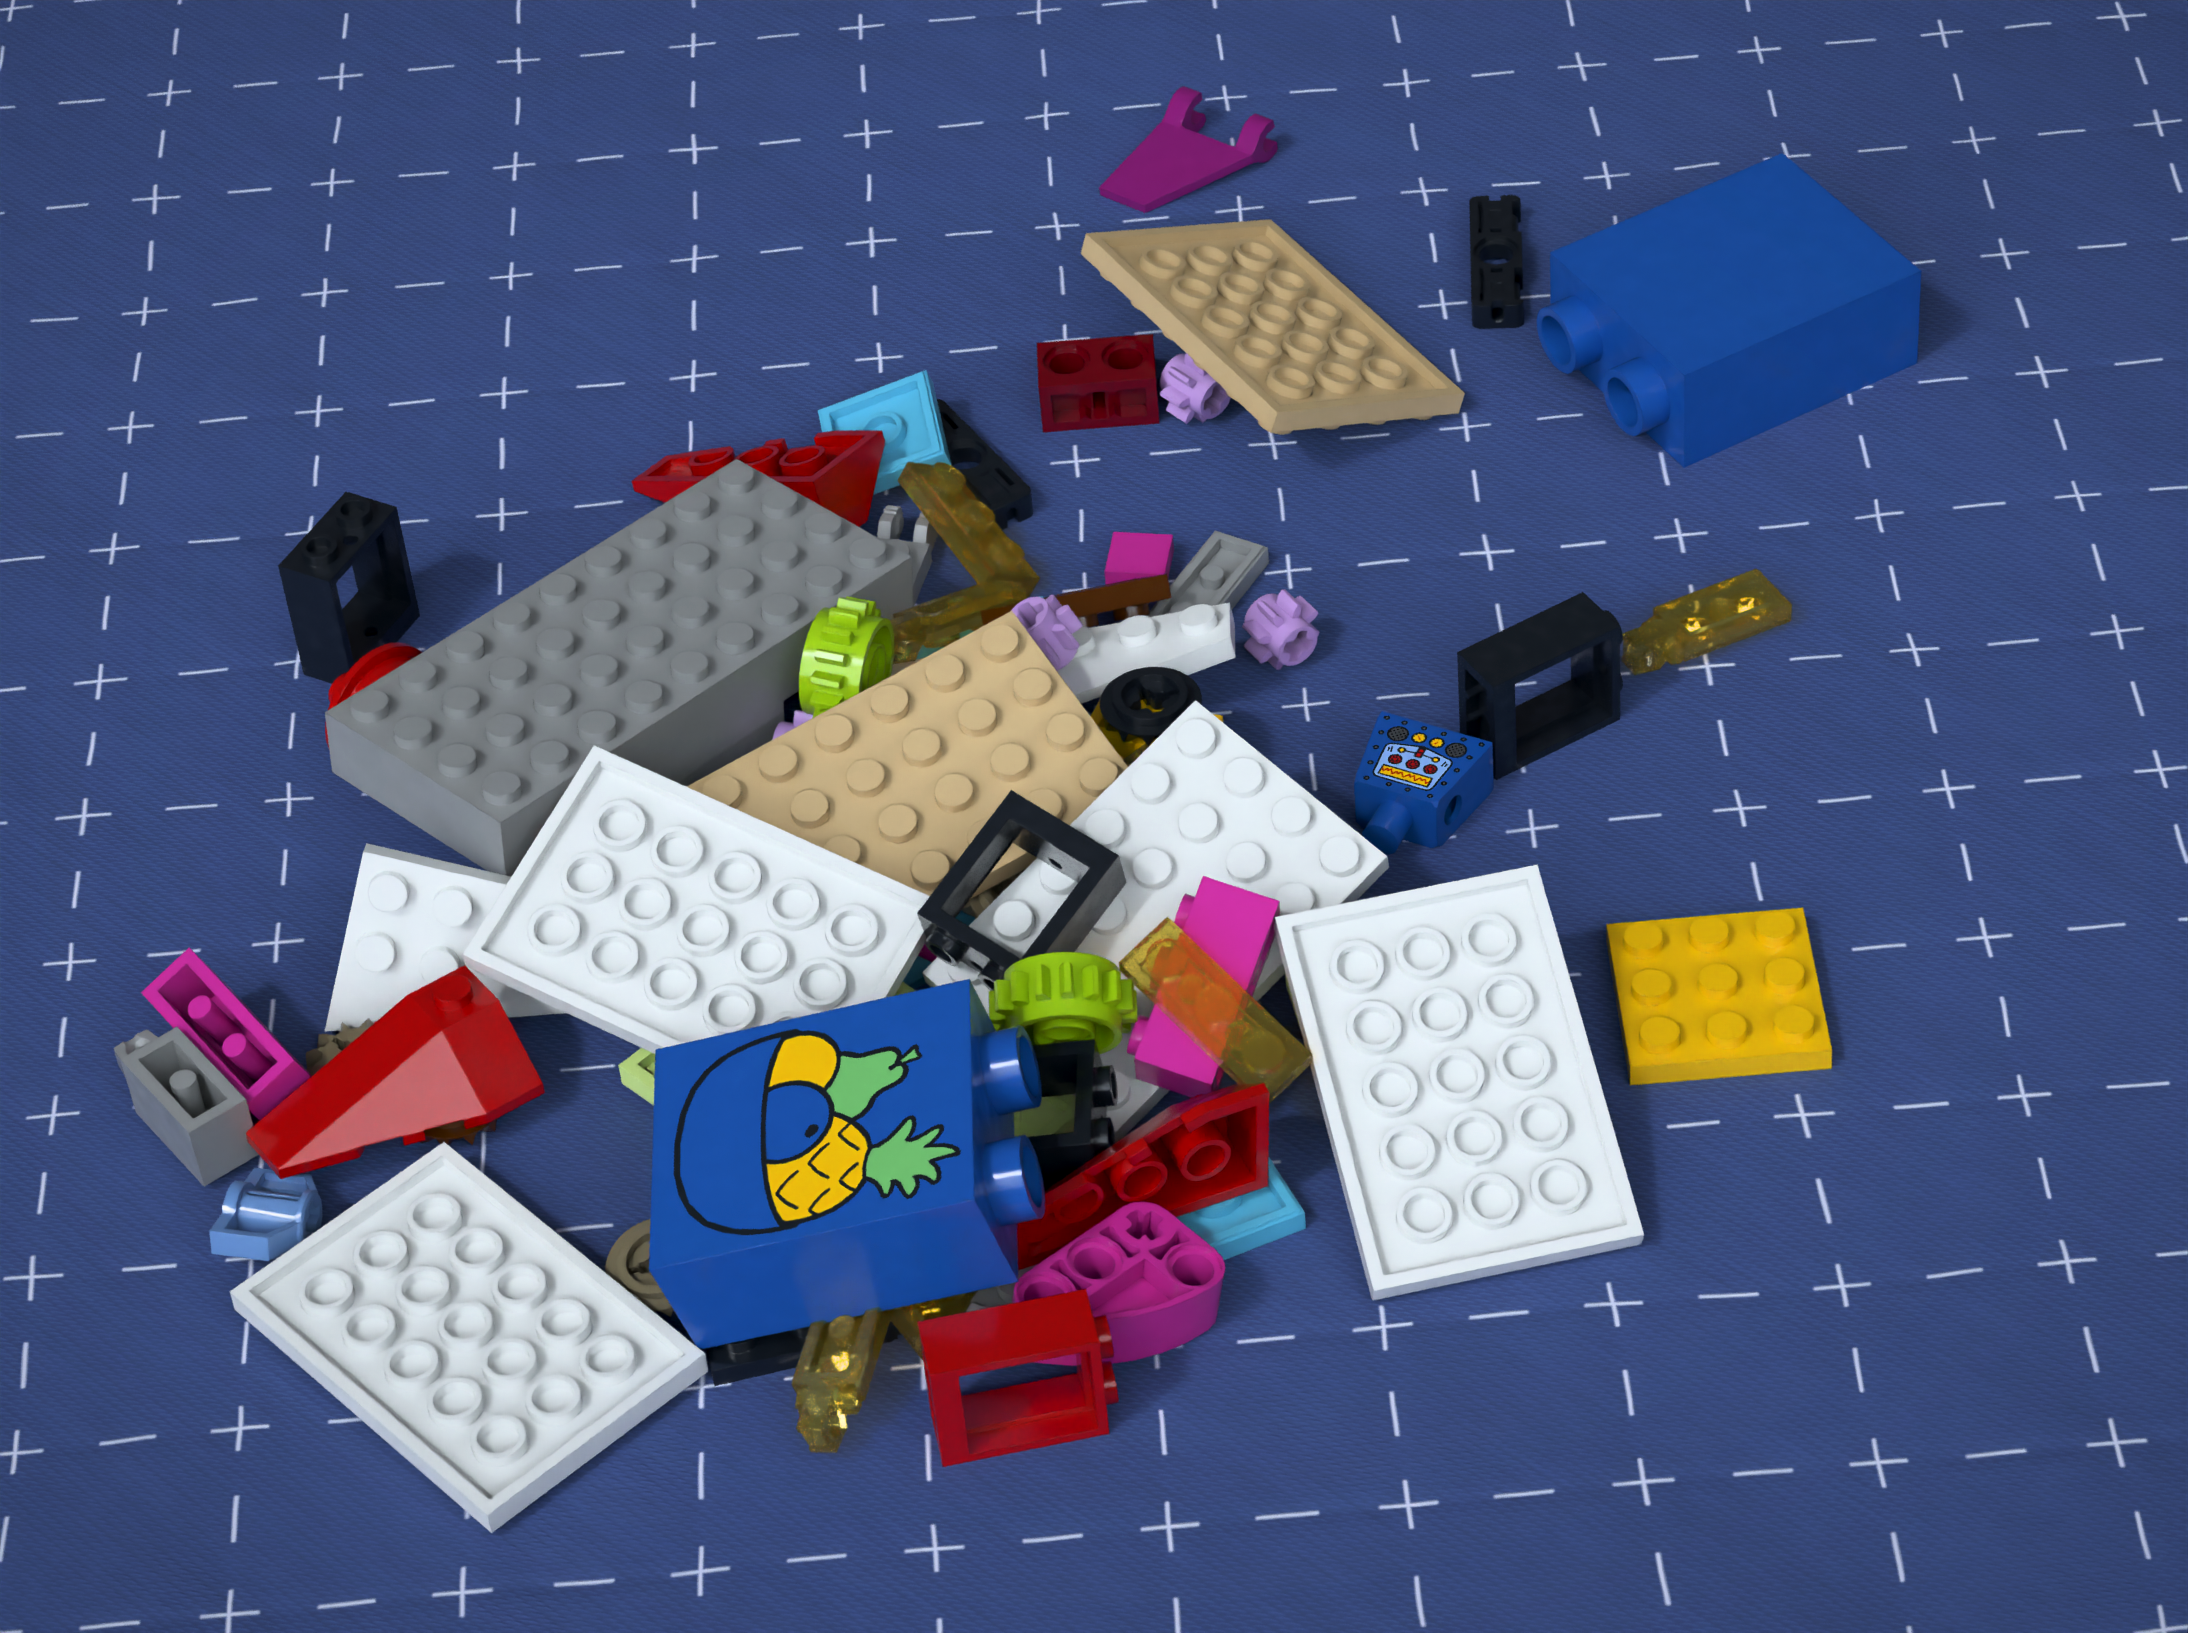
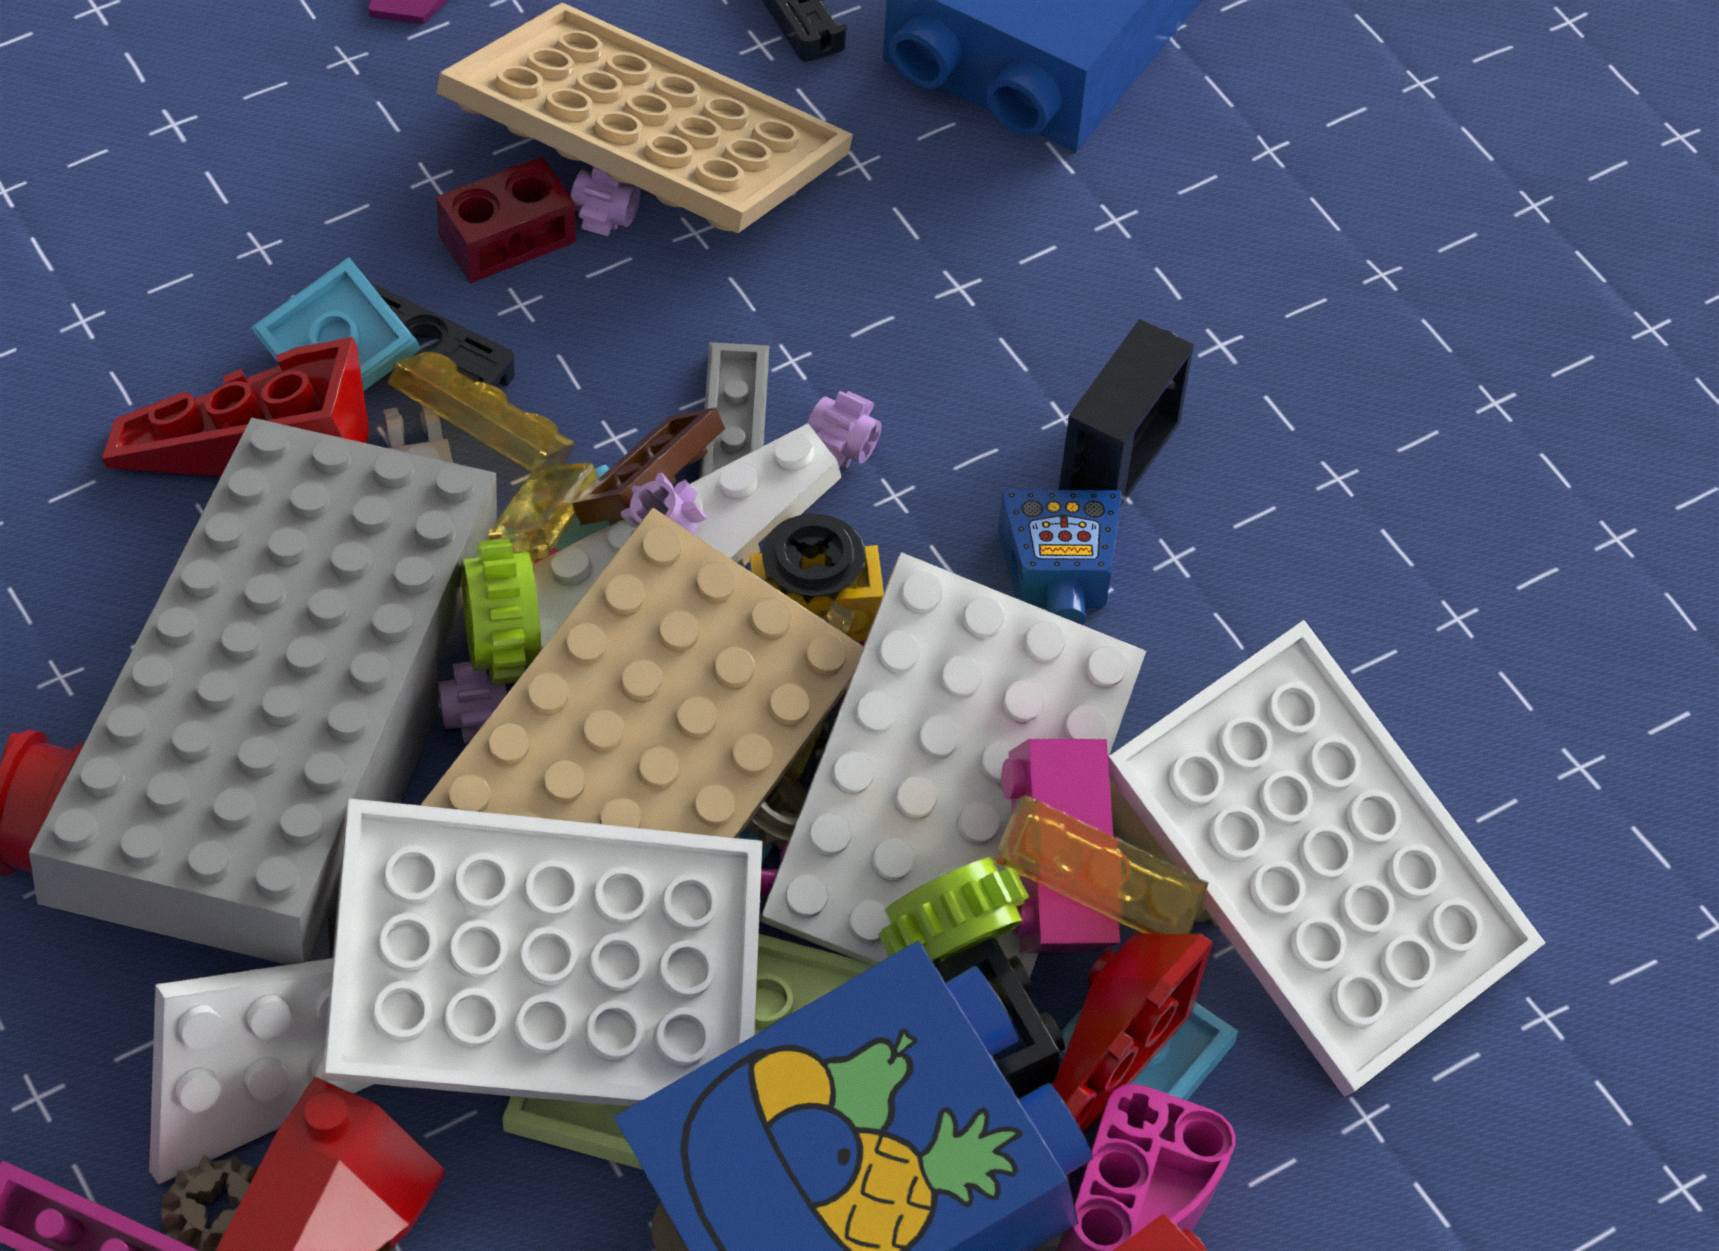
camera: 35 degrees left, 10 degrees up
black window [917,790,1127,991] -> none
dark pink tile [1104,532,1174,584] -> none
yellow plate [1606,908,1832,1086] -> none
clear yellow hinge [1621,569,1792,675] -> none

